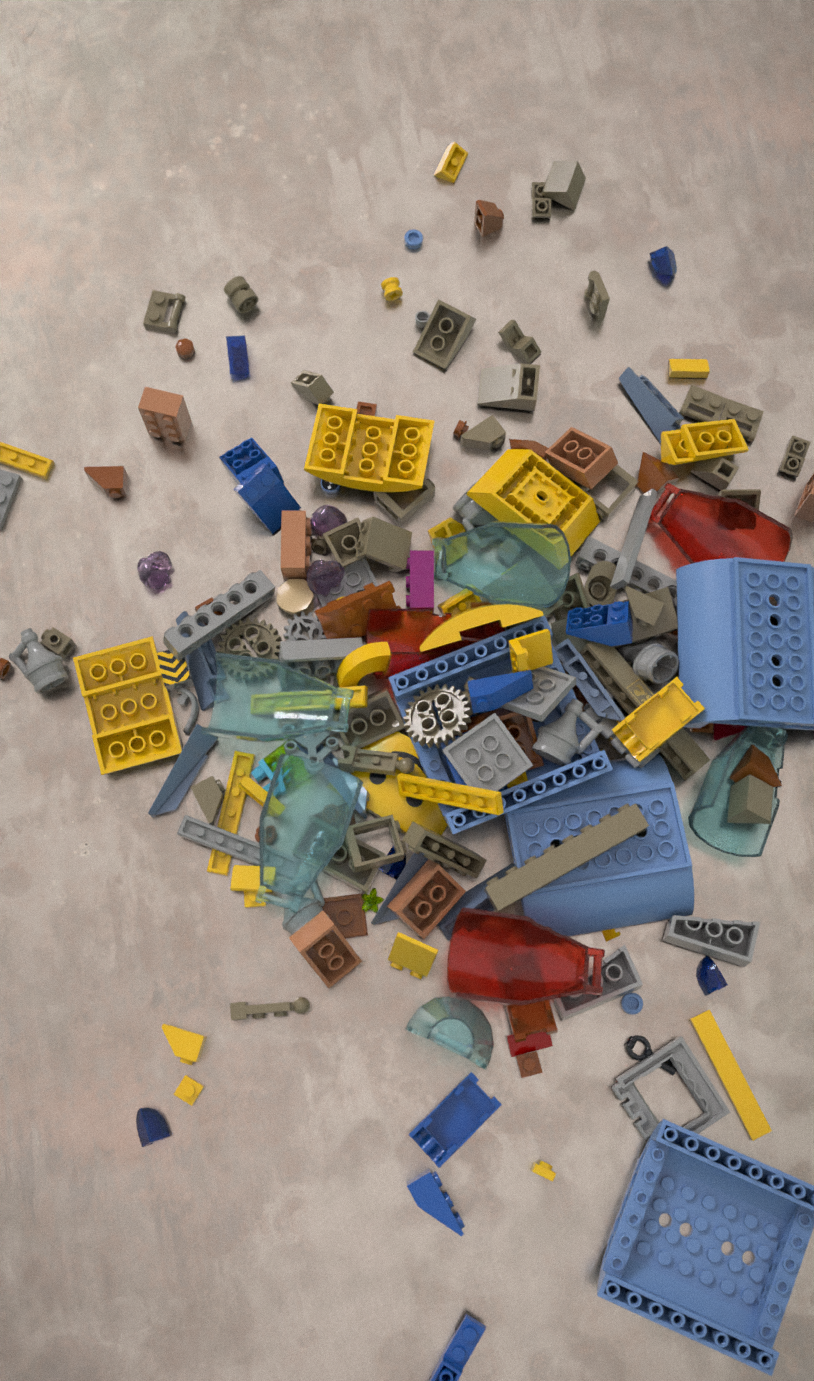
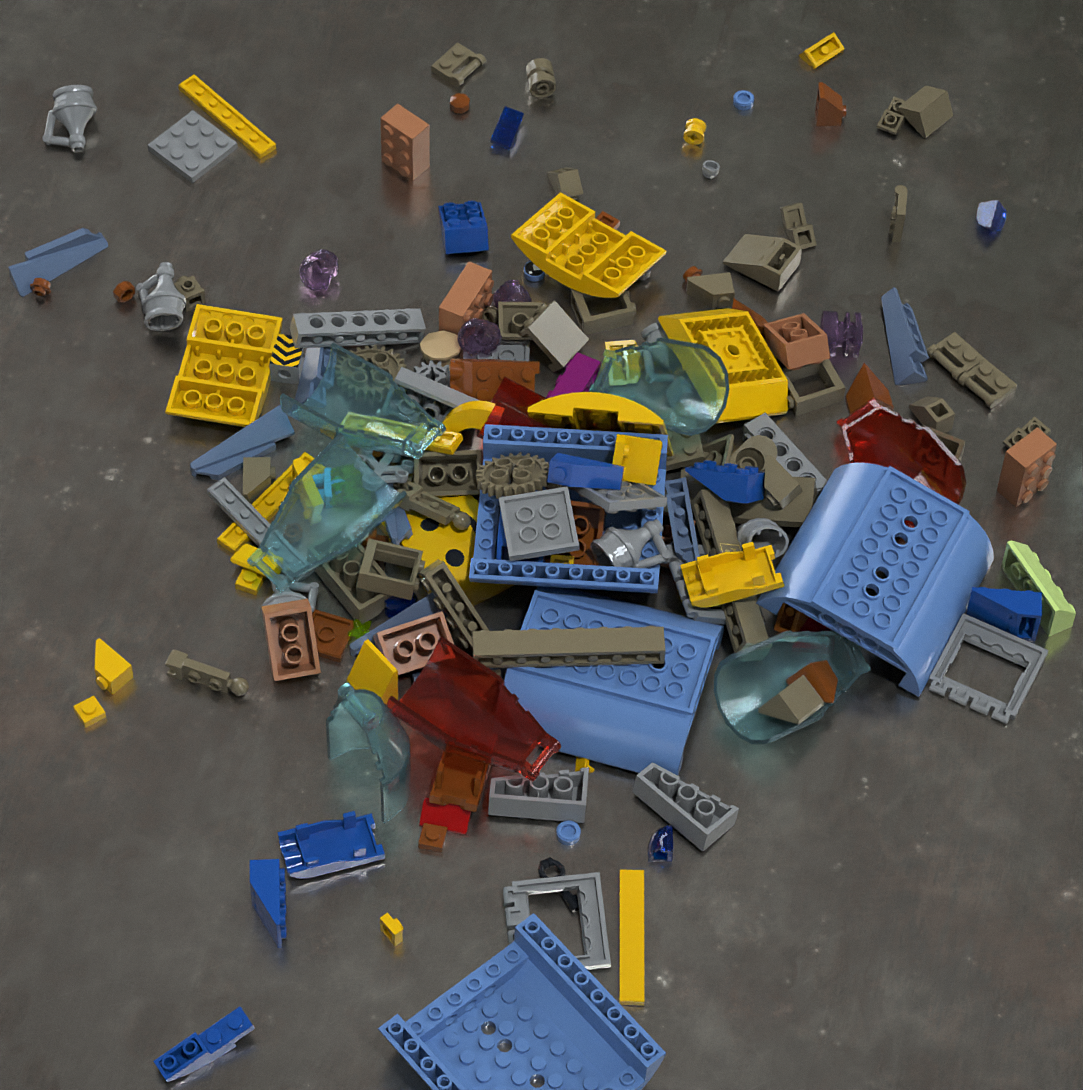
camera: 25 degrees right, 20 degrees down
dark orange slope [84,466,127,498] -> none
clear blue brick [136,1108,170,1148] -> none
light grey piece [177,688,199,734] -> none
blue slope [233,463,301,534] -> none
yellow tile [397,773,504,815] -> none
dark tan slope [413,299,476,369] -> none
light grey tile [610,488,658,590] -> none
yellow slope [661,419,749,465] -> none
yellow slope [669,359,710,378] -> none
none -> clear purple wheel [820,311,863,358]

